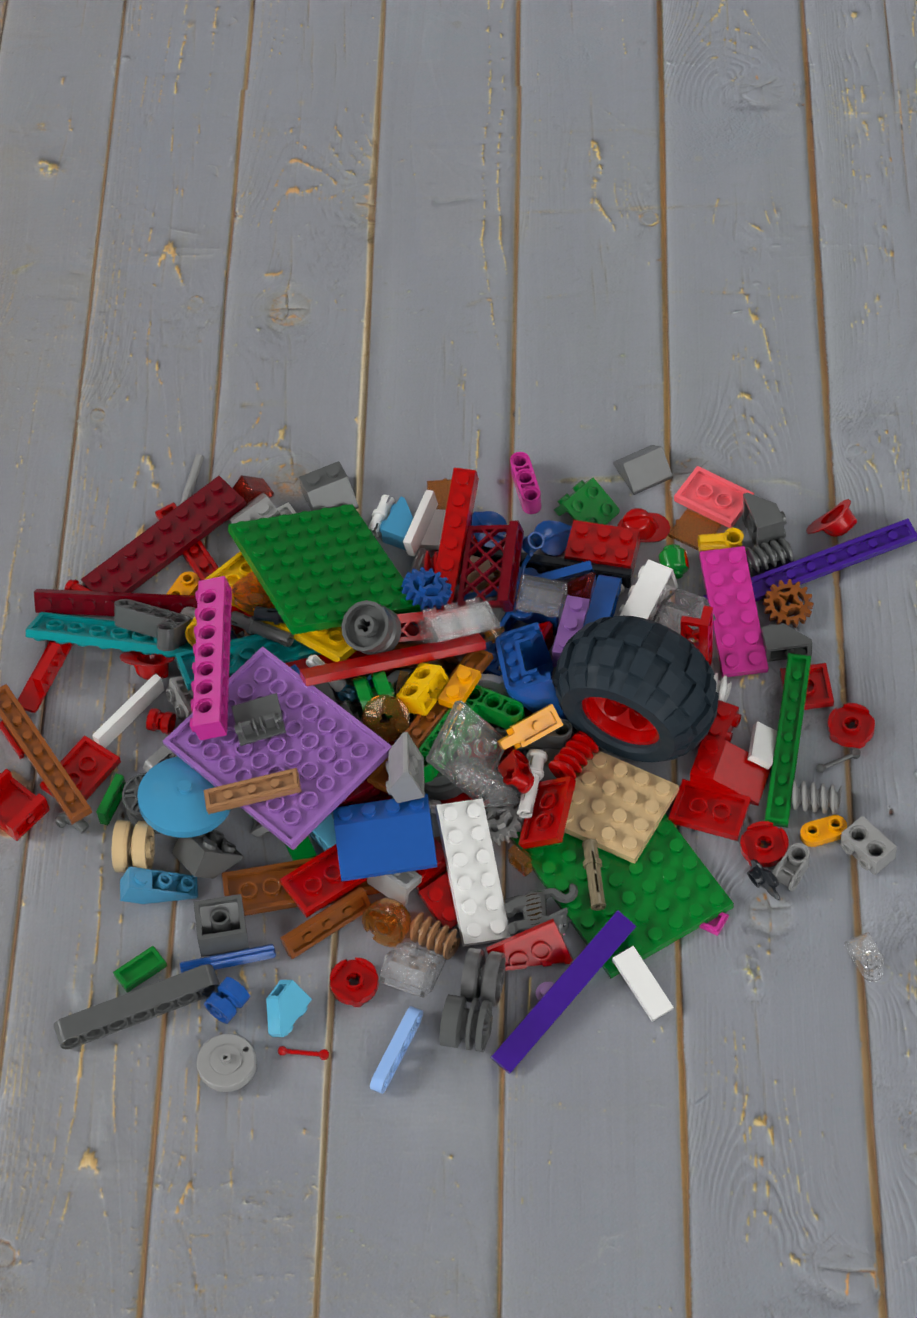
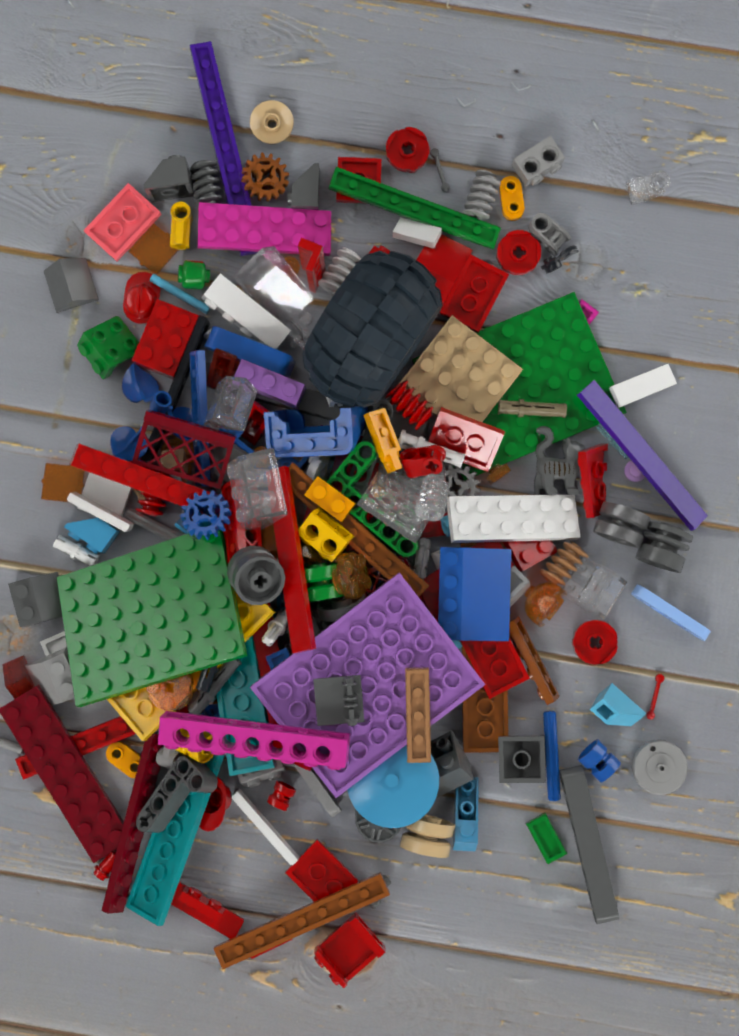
camera: 90 degrees left, 30 degrees up
green tile [96,773,126,826] -> none
light grey slope [386,732,425,803] -> none
dark pink beam [510,452,541,514] -> none
red piece [806,499,857,537] -> none
none -> medium azure bar [149,274,211,315]
none -> tan dish [250,100,294,144]

